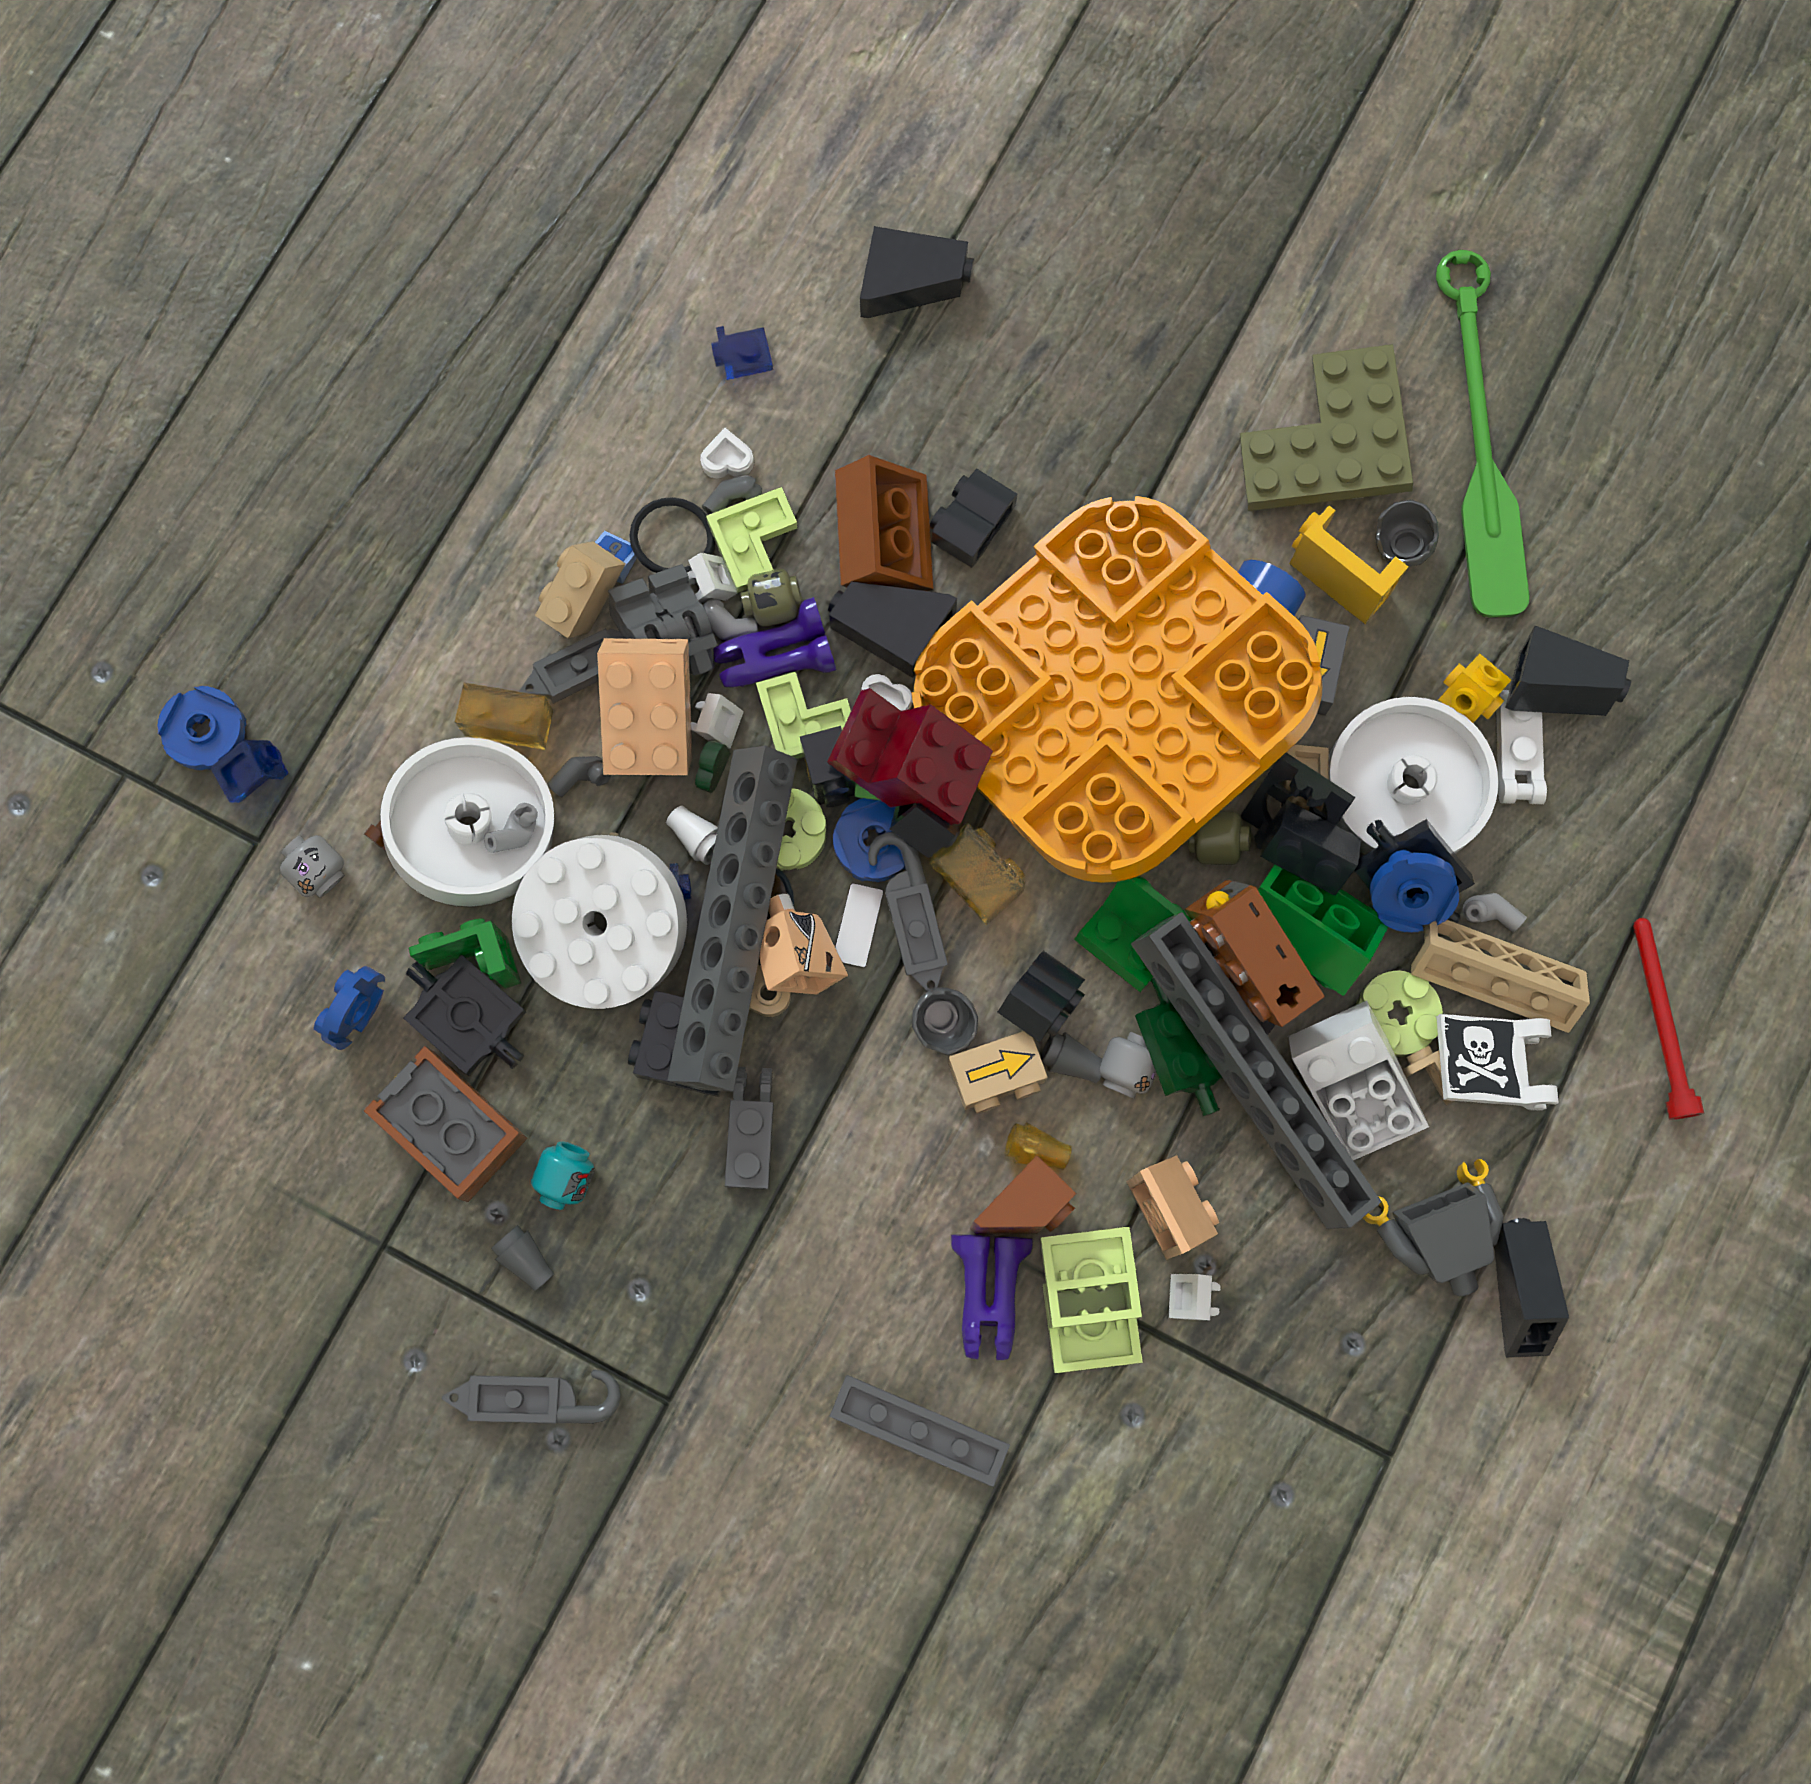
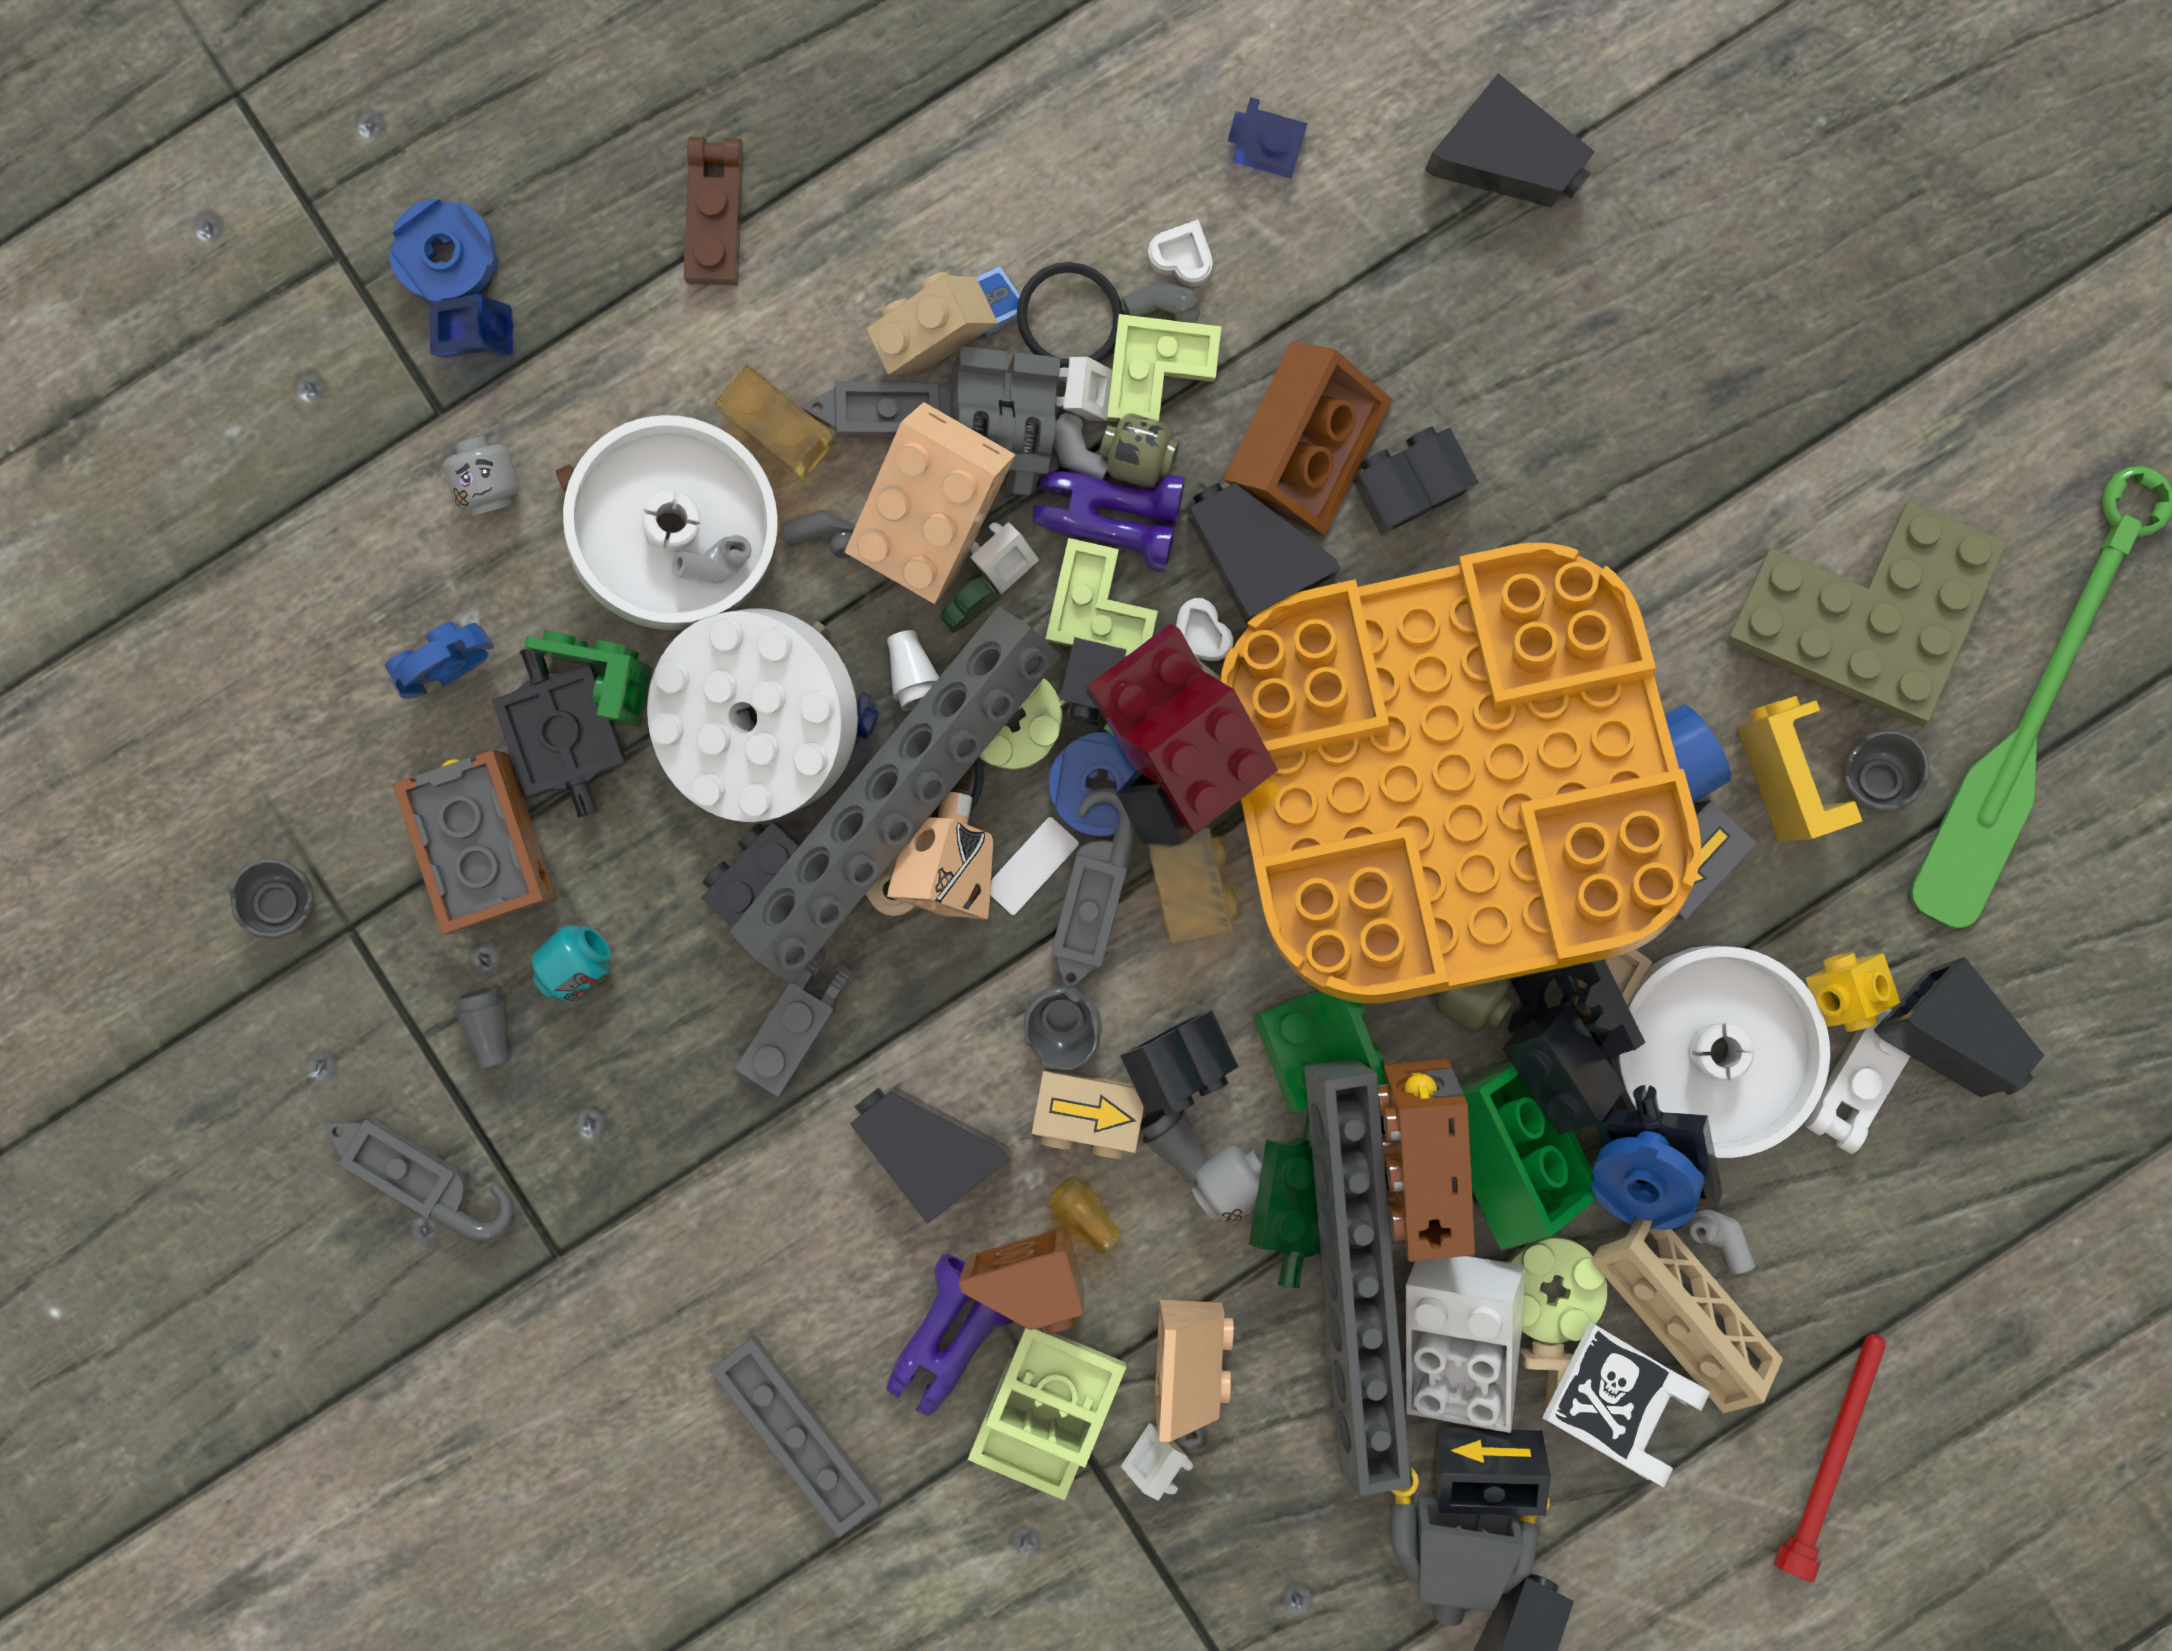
camera: 30 degrees right, 10 degrees up
none -> dark grey hair [228,858,314,939]
none -> reddish brown plate [683,137,743,285]
none -> black slope [850,1087,1012,1224]
none -> black brick [1433,1427,1551,1516]

